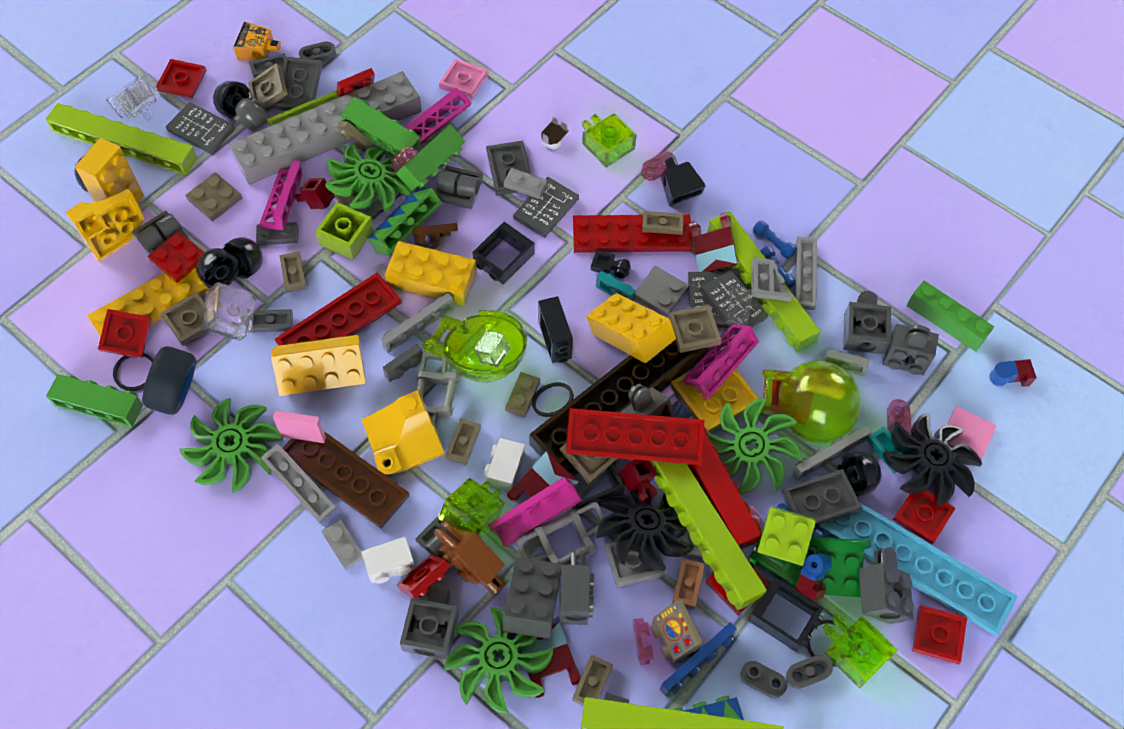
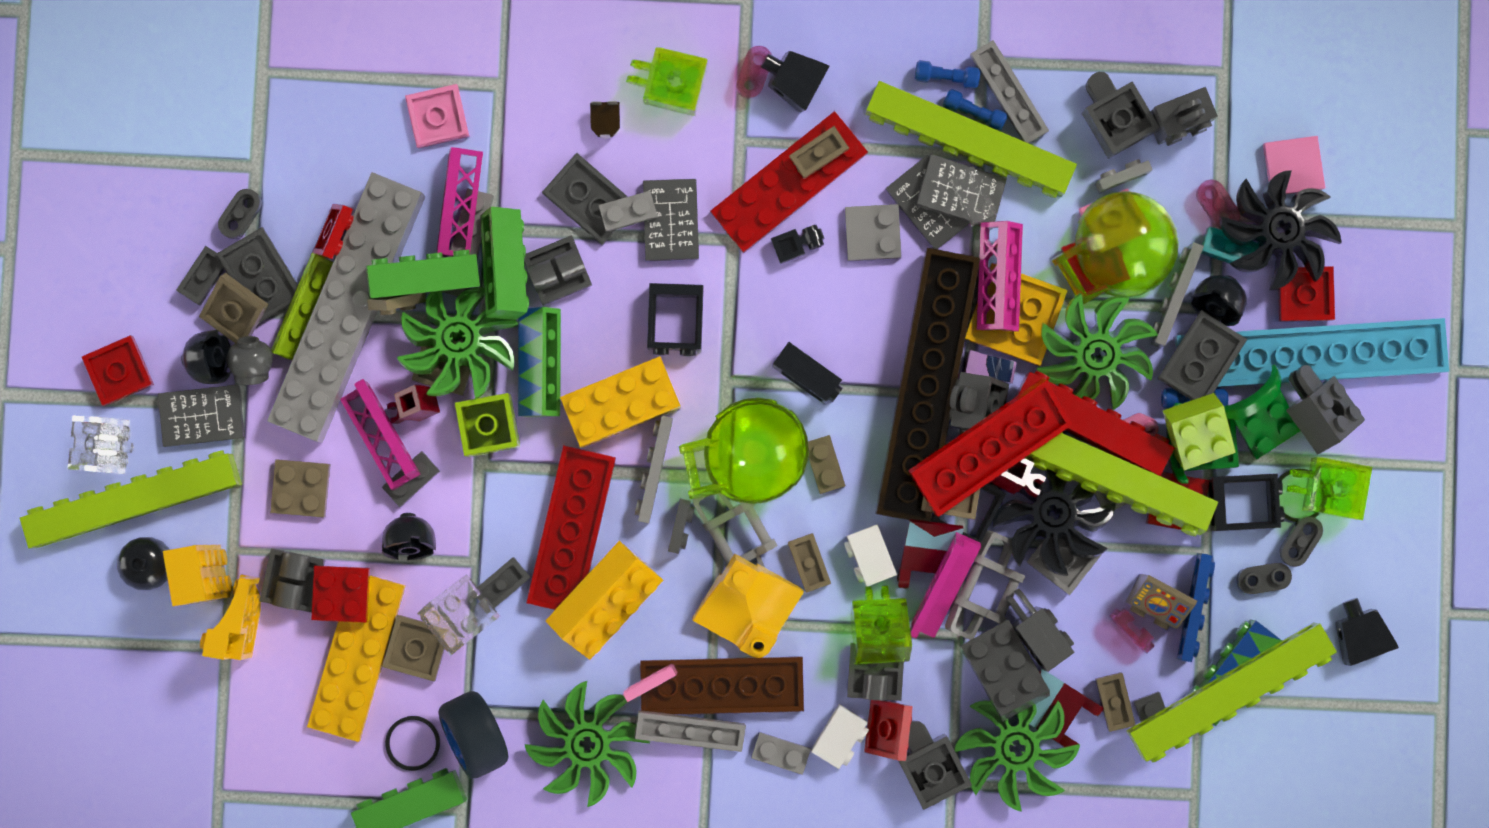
camera: 35 degrees left, 25 degrees up
red plate [98,309,152,359] -> none
black cylinder [196,248,239,290] -> none
light orange torso [233,21,281,60] -> none
dark tan plate [279,251,307,293] -> none
clear pink plate [391,146,418,173] -> none
reddish brown plate [413,223,458,249] -> none
dark orange brick [434,522,506,595] -> none
clear brick [474,331,510,367] -> none
black piece [532,382,574,417] -> none
yellow brick [586,293,676,363] -> none
teal plate [596,271,636,301] -> none
dark tan plate [668,305,722,353] -> none
nougat plate [672,558,705,609] -> none
dark red flag [689,213,738,272] -> none
light grey wing [751,257,793,302] -> none
leg [795,553,832,601] -> none
bright green brick [906,280,995,352] -> none
red plate [912,605,967,665] -> none
leg [989,359,1037,387] -> none

